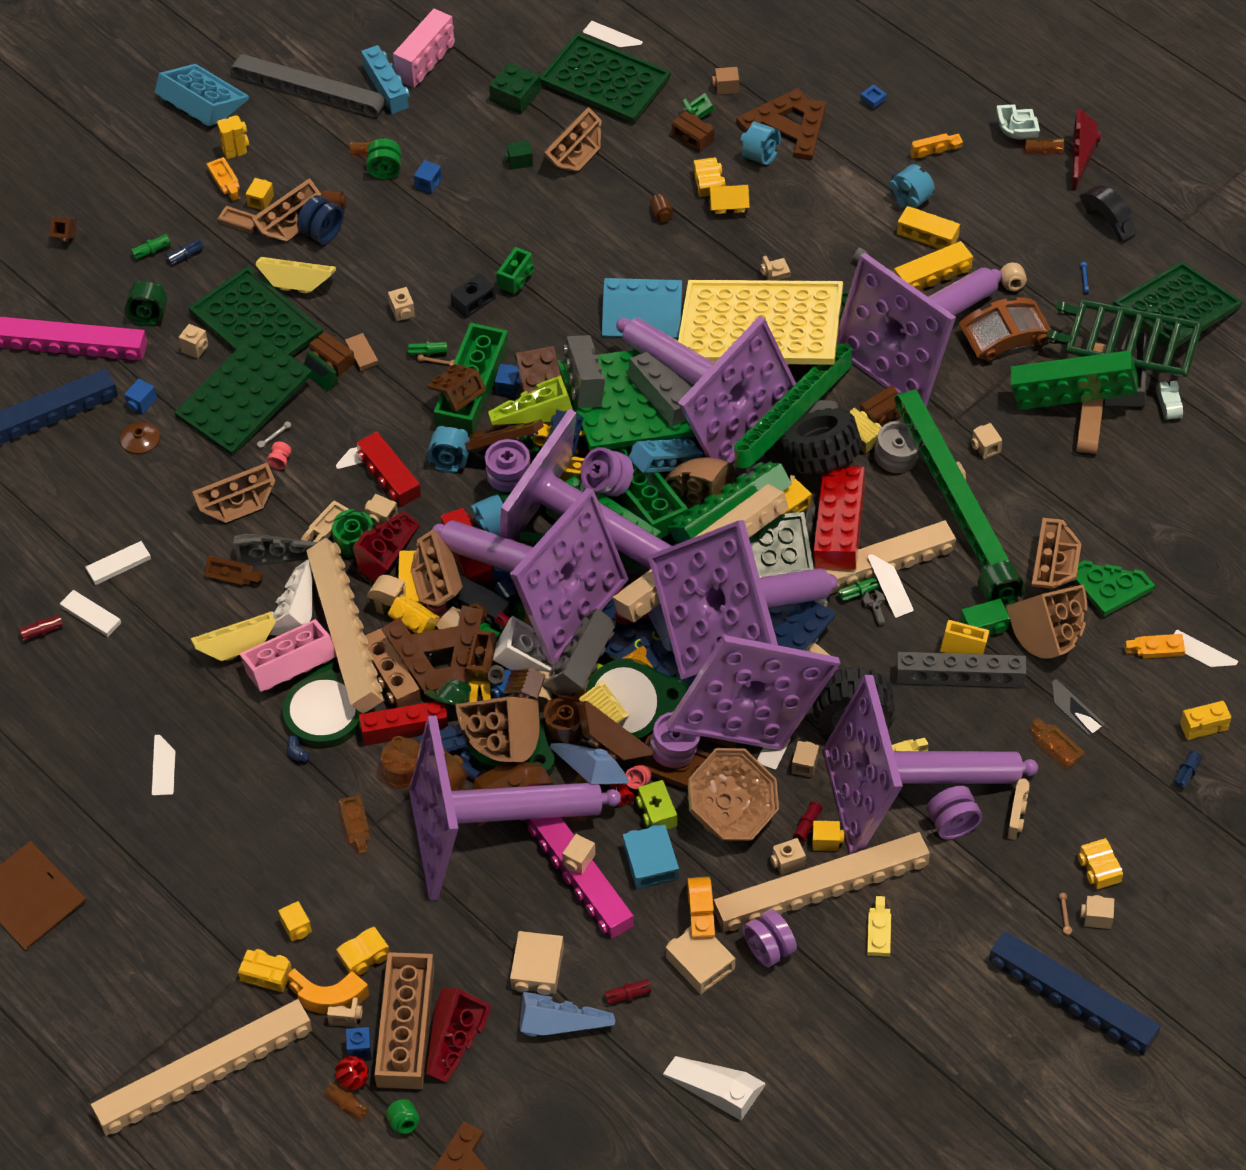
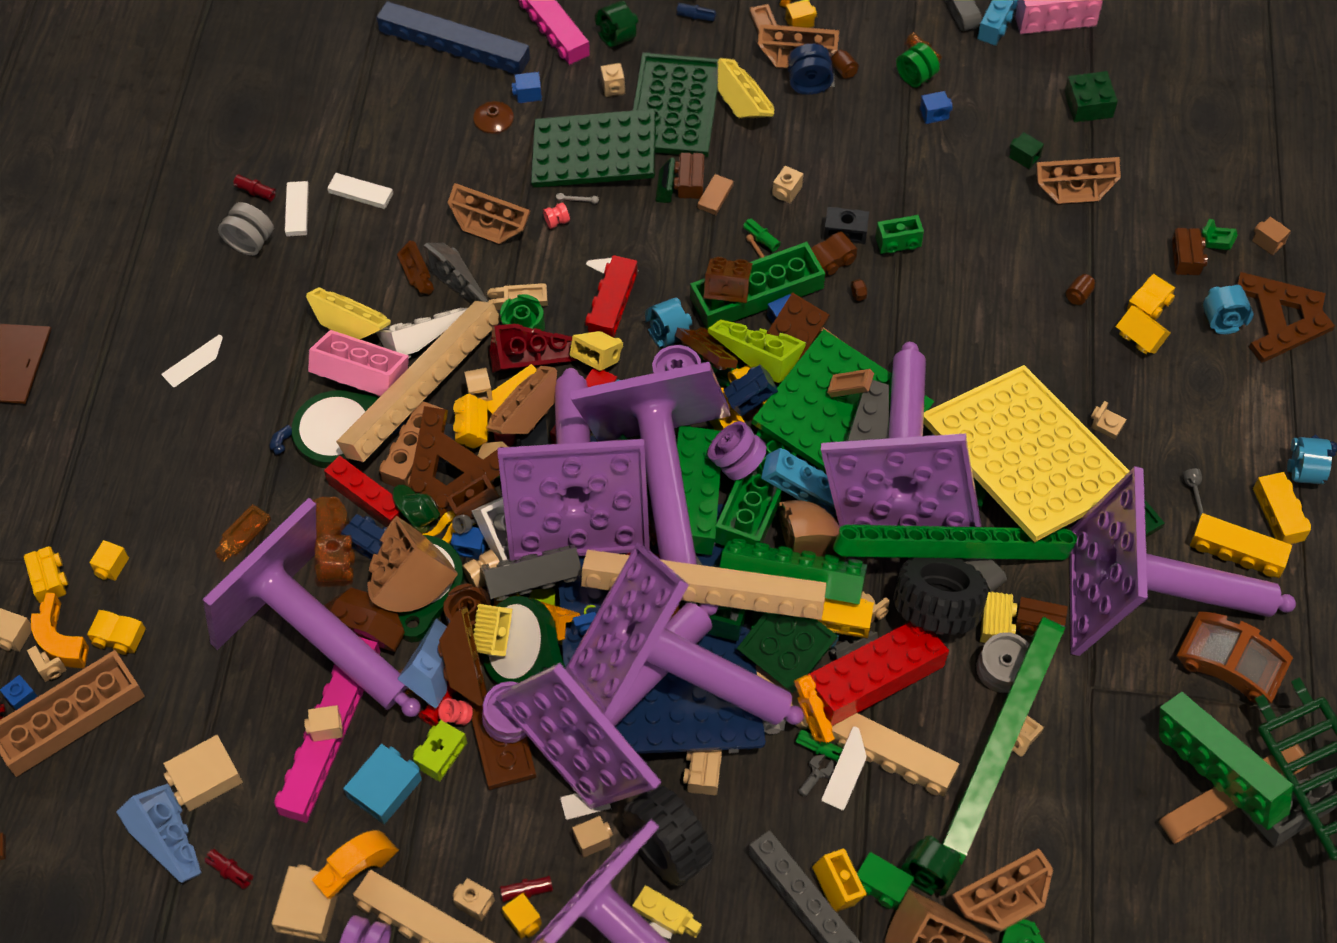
camera: 50 degrees right, 5 degrees up
tan brick [365,494,398,525] -> none
dark red wedge [426,988,492,1082] -> none
dark blue arm [458,751,481,781] -> none
reddish brown brick [503,668,546,699] -> none
dark green plate [540,33,671,123] -> none
dark grey wedge [562,335,606,408] -> none
white sticker [583,21,643,47] -> none
dark azure slope [602,278,682,340] -> none
medium nougat rock [687,748,779,841] -> none
tan brick [971,423,1003,459] -> none
tan head [1000,263,1027,291] -> none
light aqua leg [1157,381,1183,420] -> none
none -> light grey wheel [218,202,274,256]
none -> light yellow torso [570,331,623,371]
none -> blue plate [571,612,596,635]
none -> light orange hinge [794,675,835,743]
none -> reddish brown brick [811,232,857,276]
none -> medium nougat tile [827,369,874,397]
none -> reddish brown tile [850,279,868,301]

